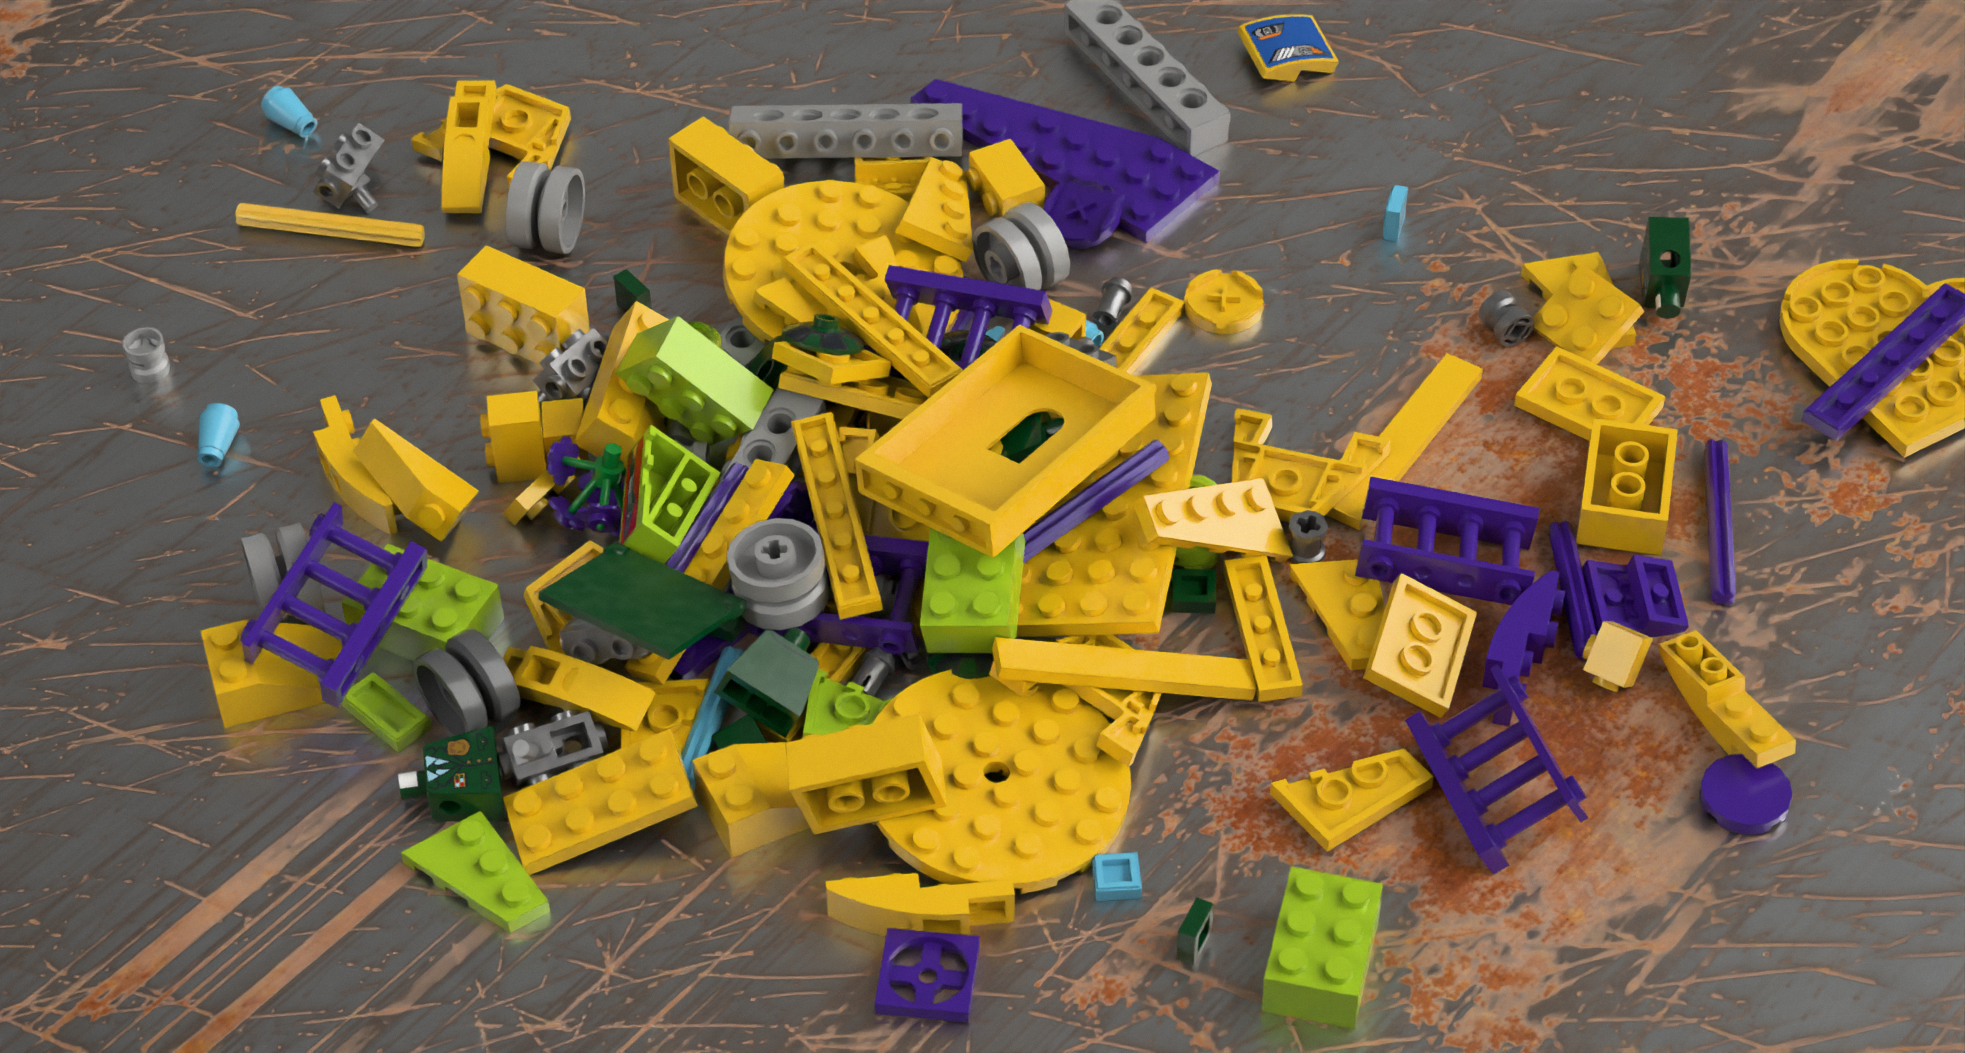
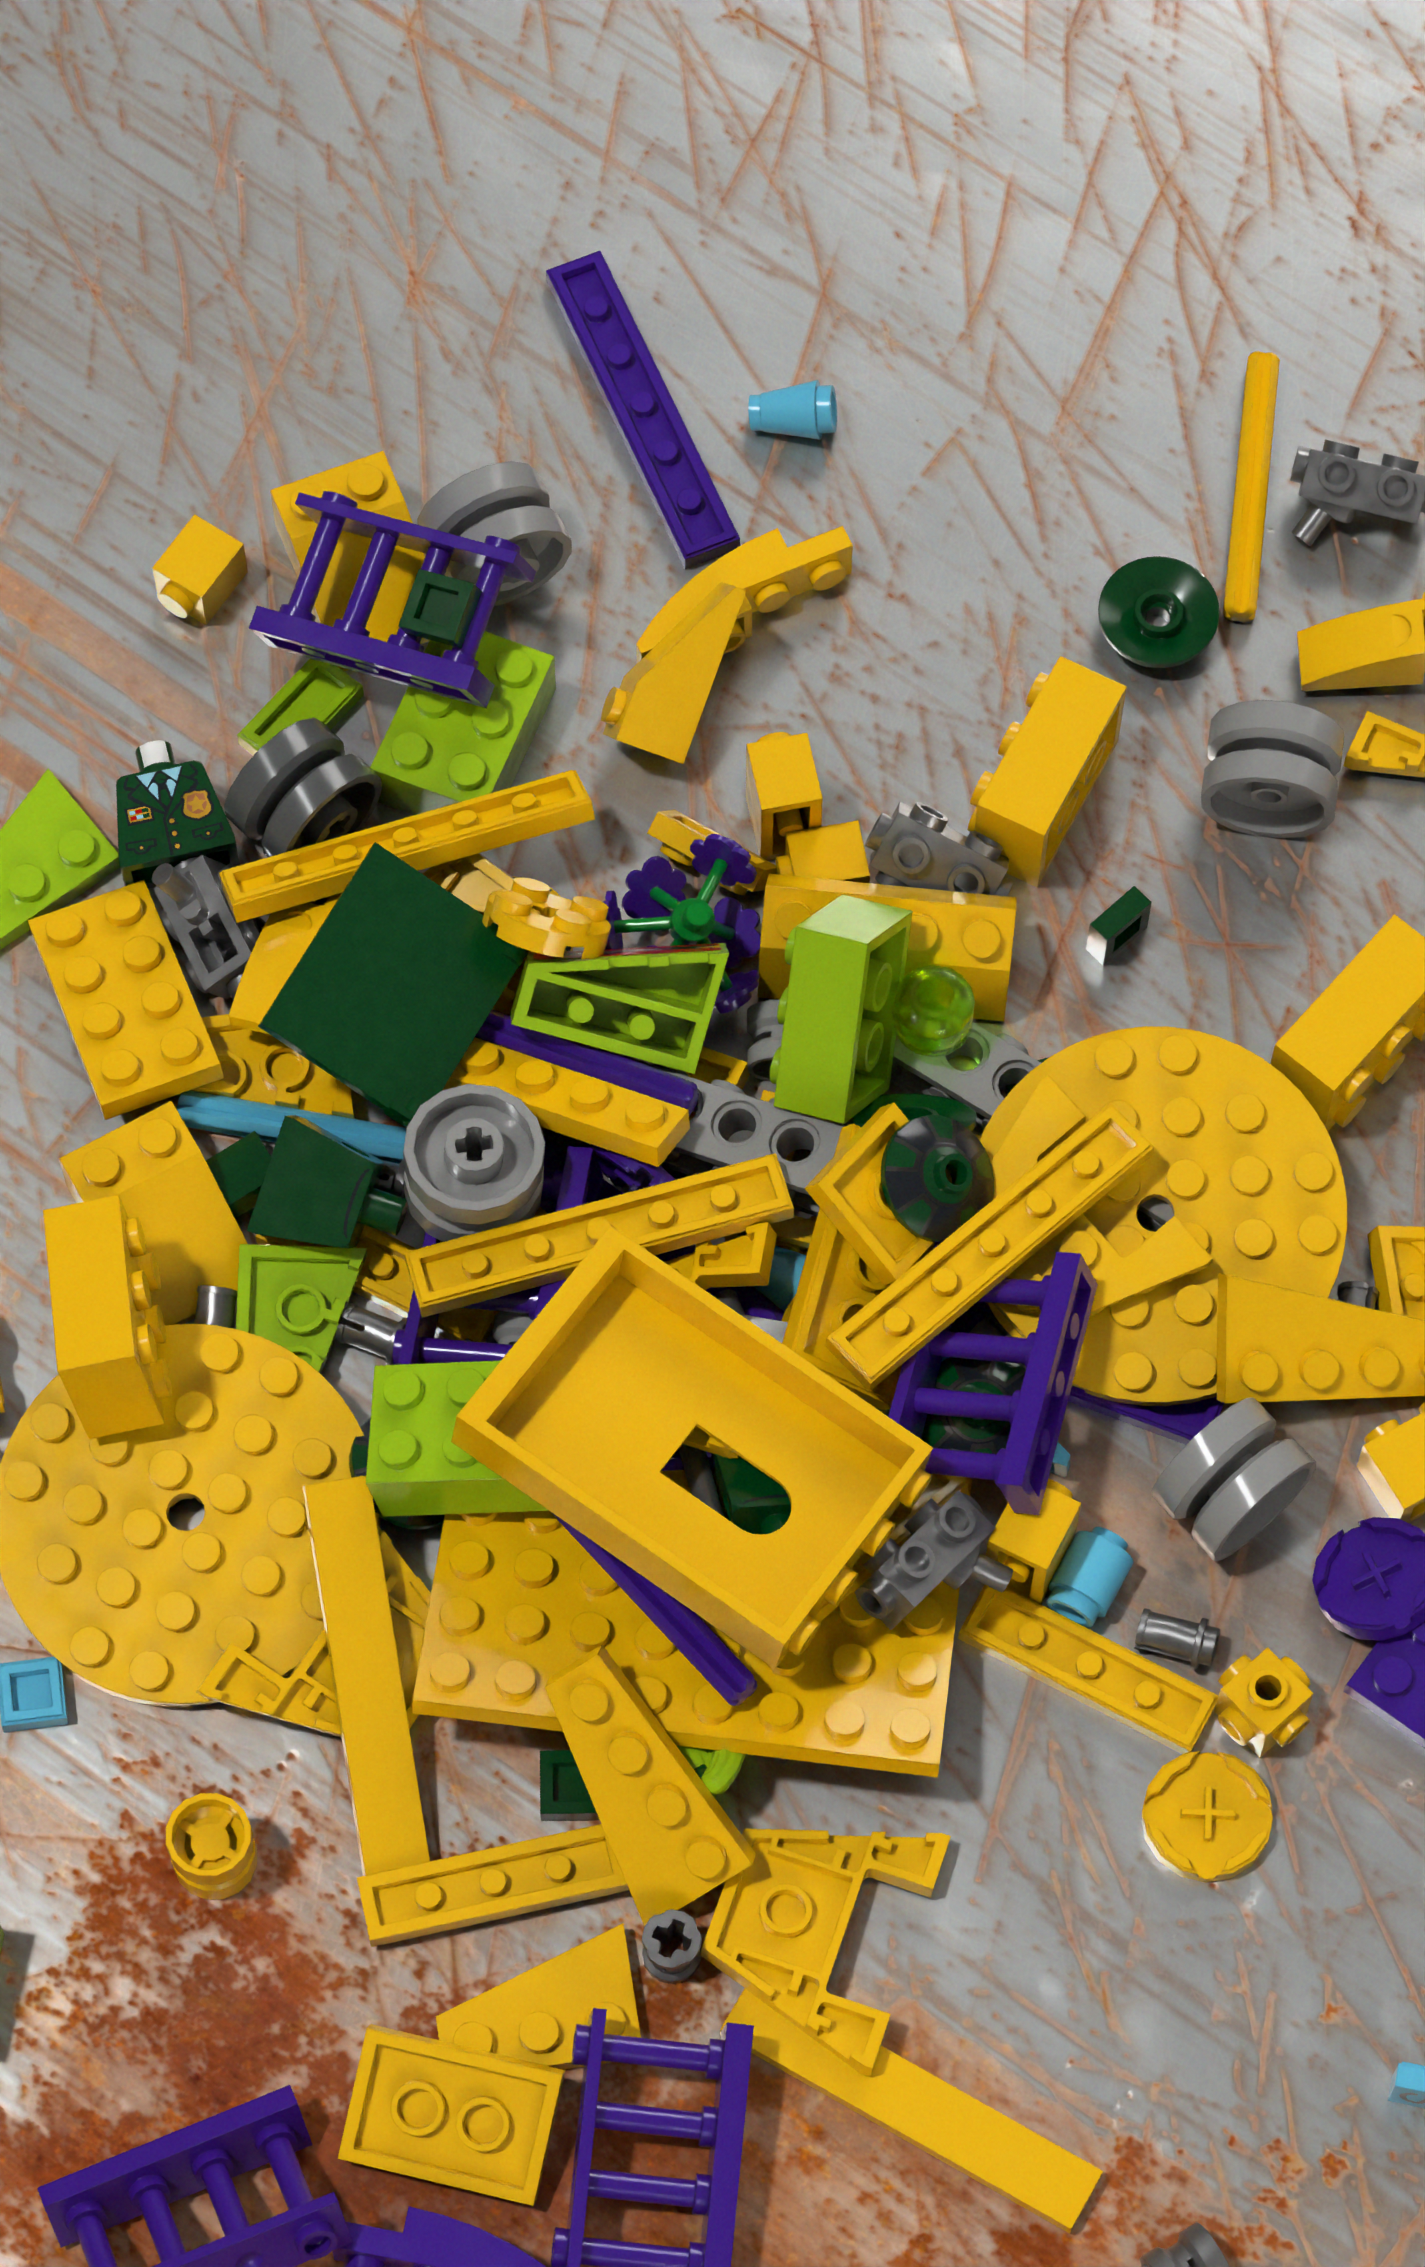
camera: 85 degrees right, 20 degrees up
light grey wheel [122,327,170,384] -> none
yellow wing [1270,748,1433,852] -> none
none -> yellow brick [152,514,248,625]
none -> yellow wheel [166,1793,257,1900]
none -> yellow tile [219,770,595,923]
none -> dark green tile [398,569,482,648]
none -> yellow plate [482,877,611,959]
none -> dark purple tile [546,251,740,569]
none -> dark green dish [1098,556,1220,668]
none -> yellow brick [1214,1647,1314,1758]

